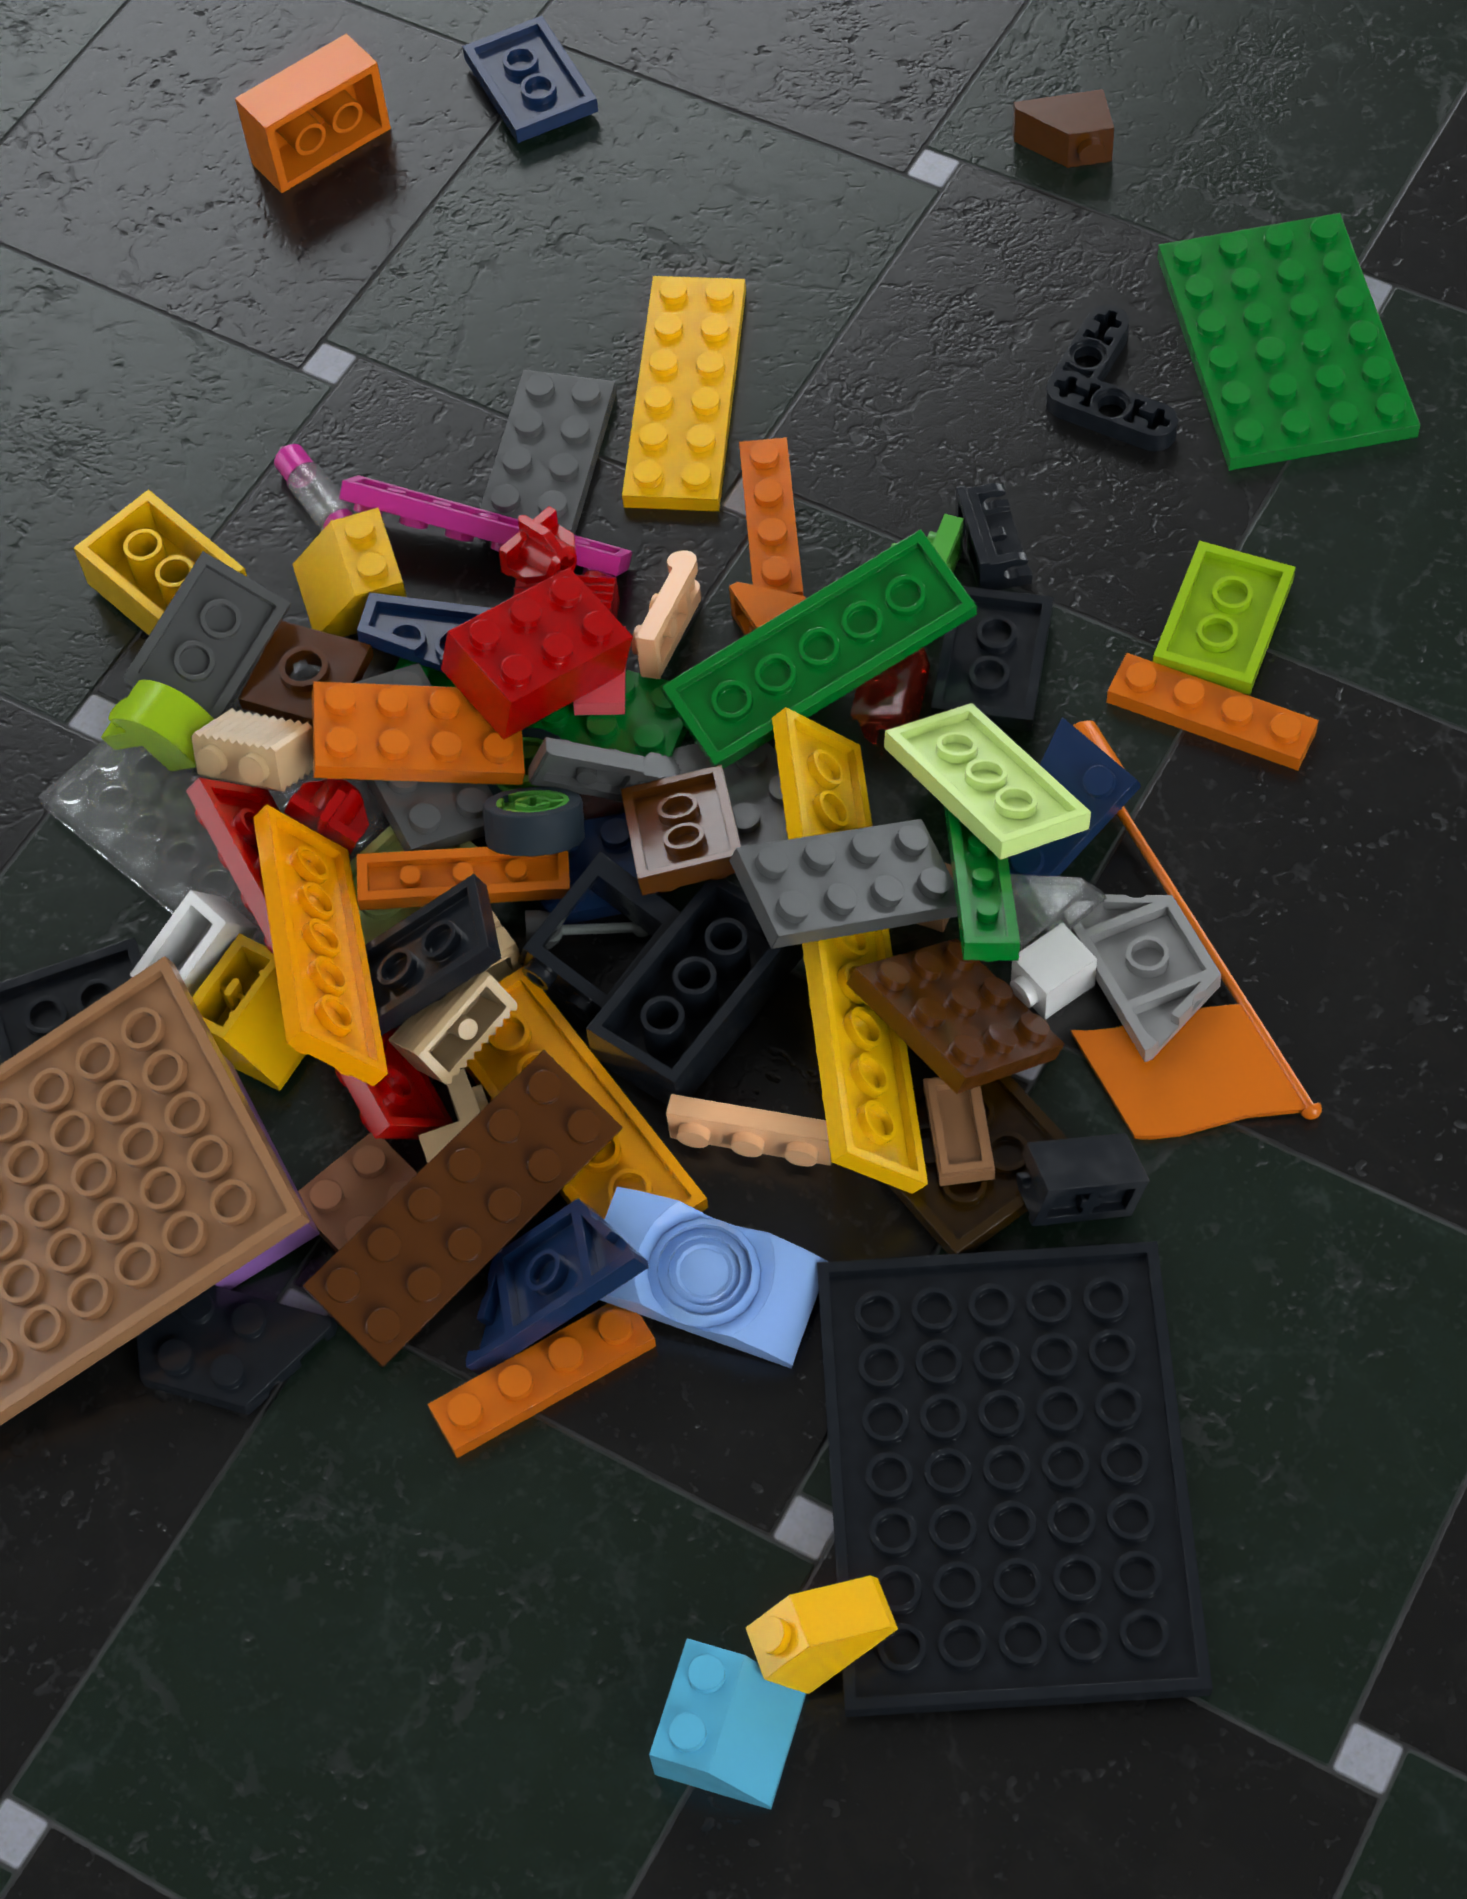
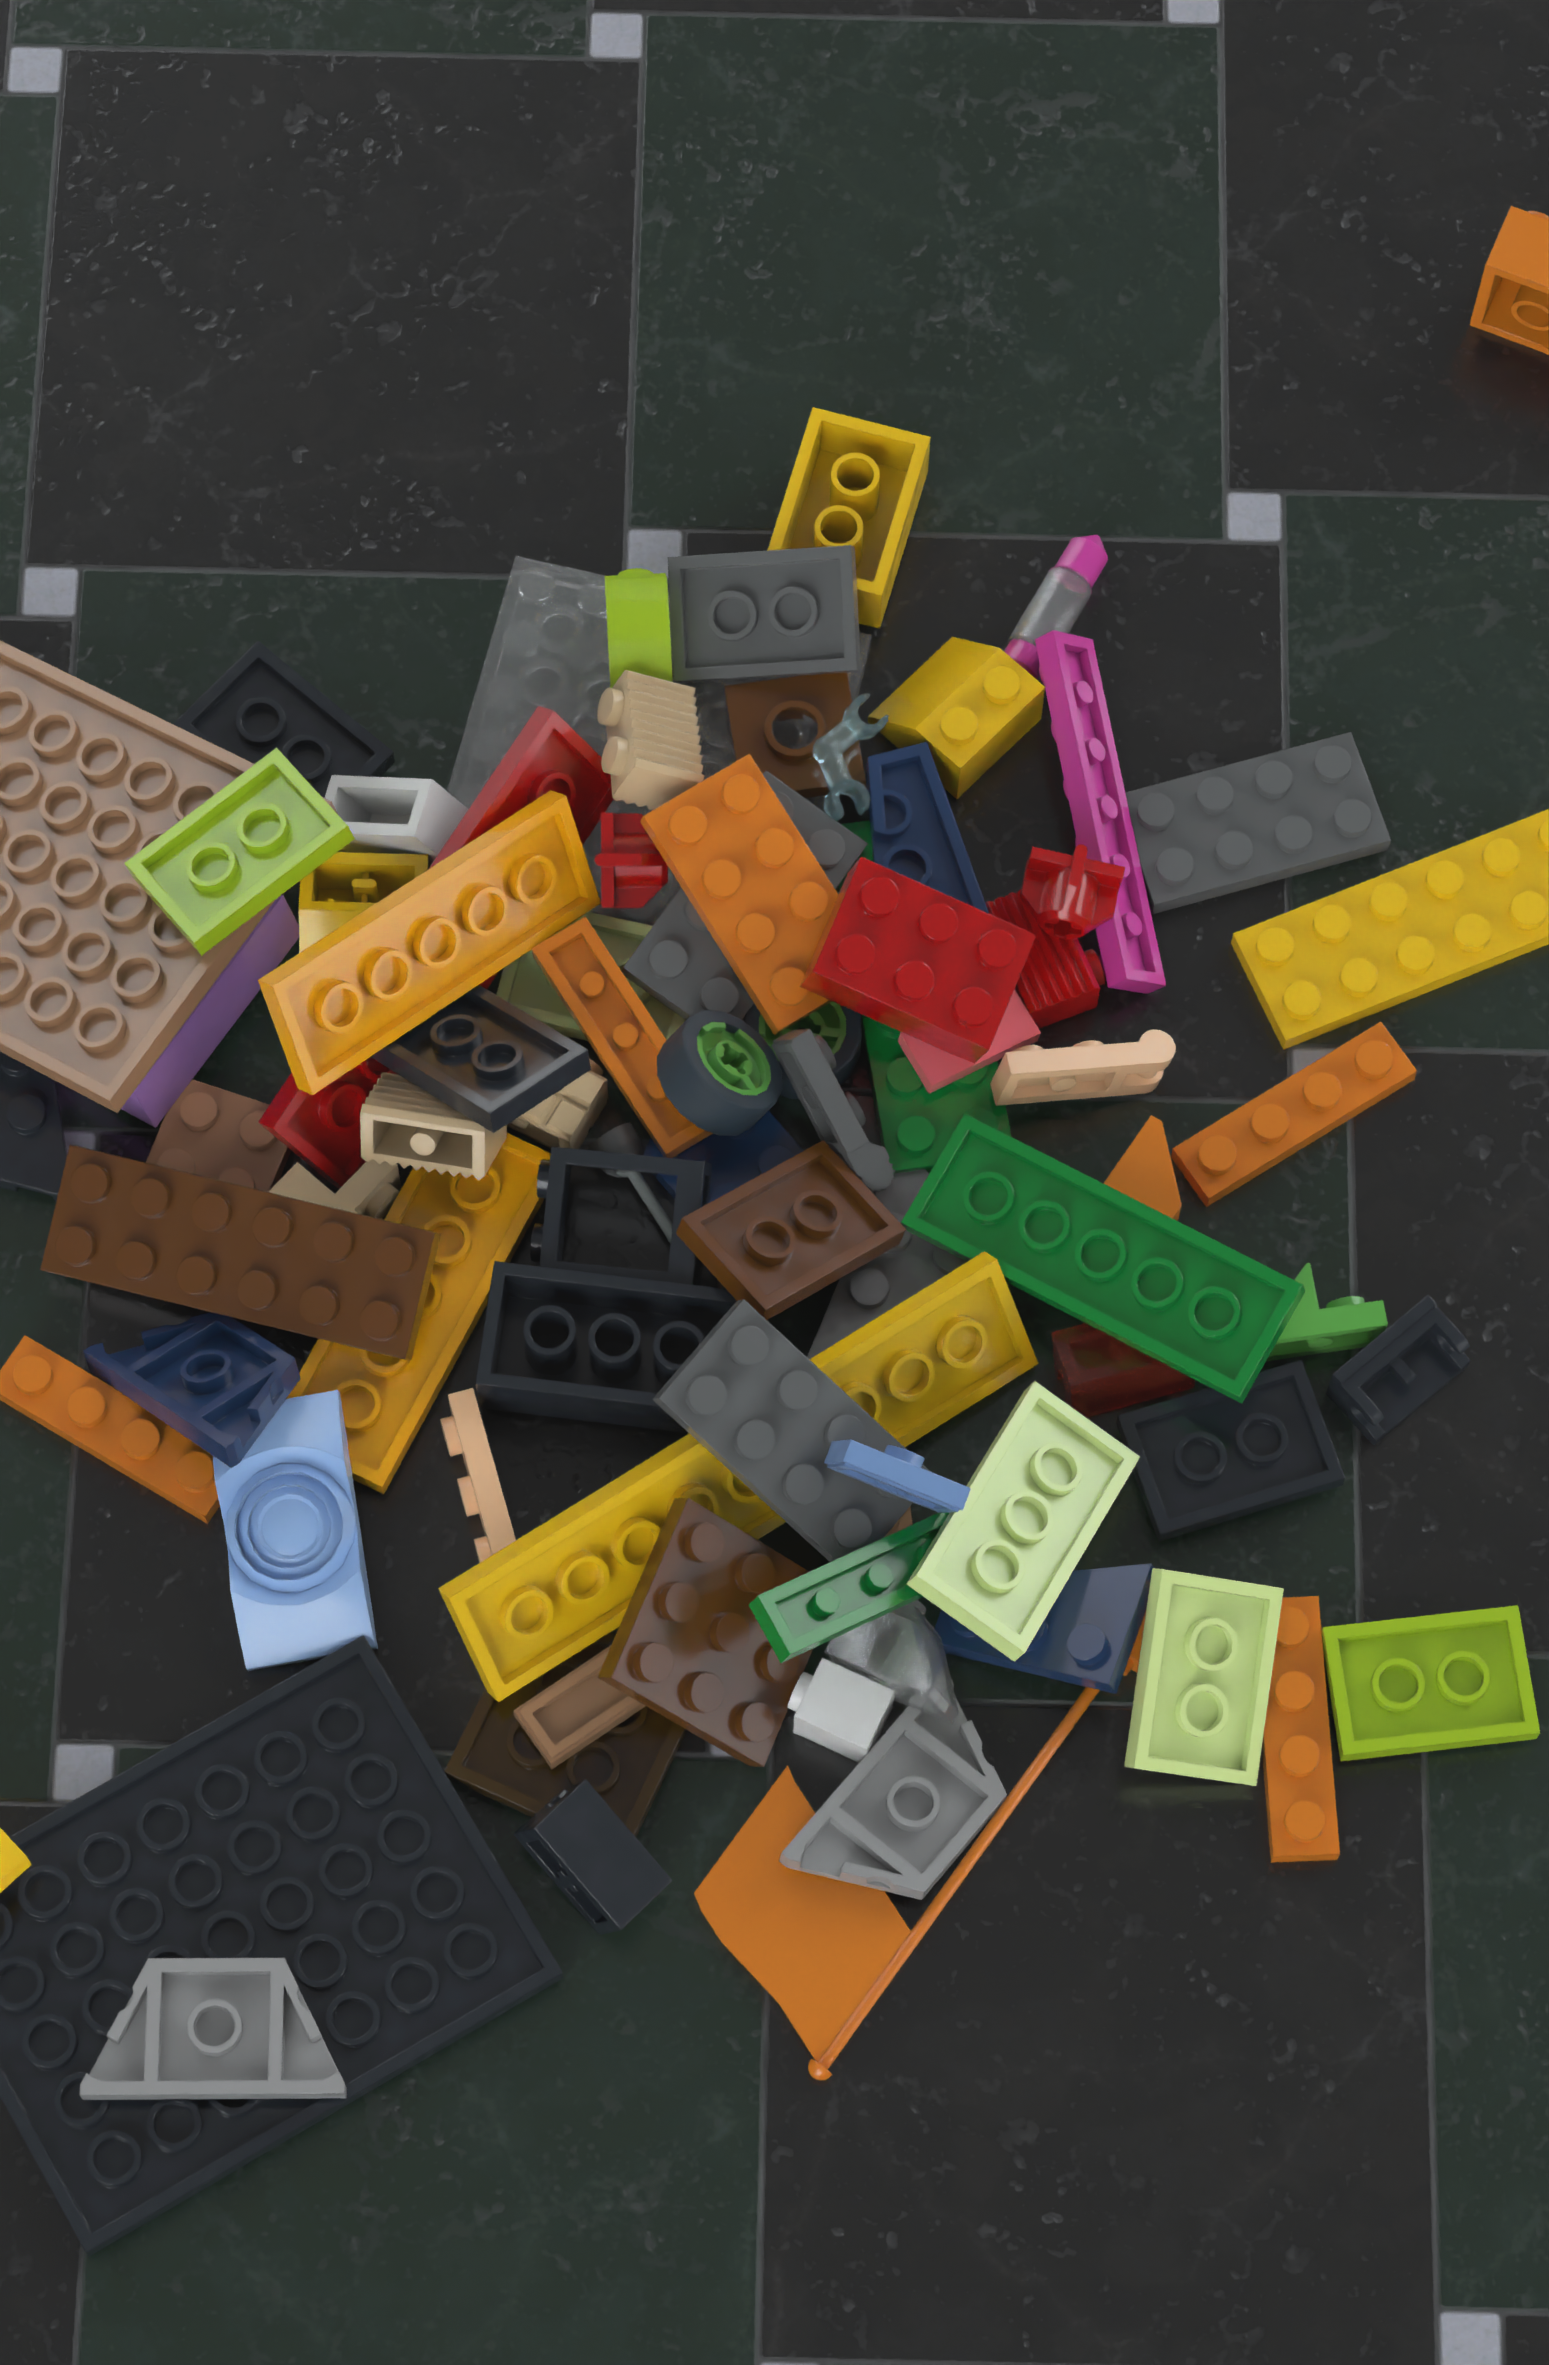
camera: 55 degrees right, 10 degrees up
none -> light grey wing [80,1958,347,2100]
none -> lime plate [124,748,355,956]
none -> clear light blue arm [813,694,889,821]
none -> medium blue plate [824,1439,971,1513]
none -> yellowish green plate [1124,1568,1284,1786]

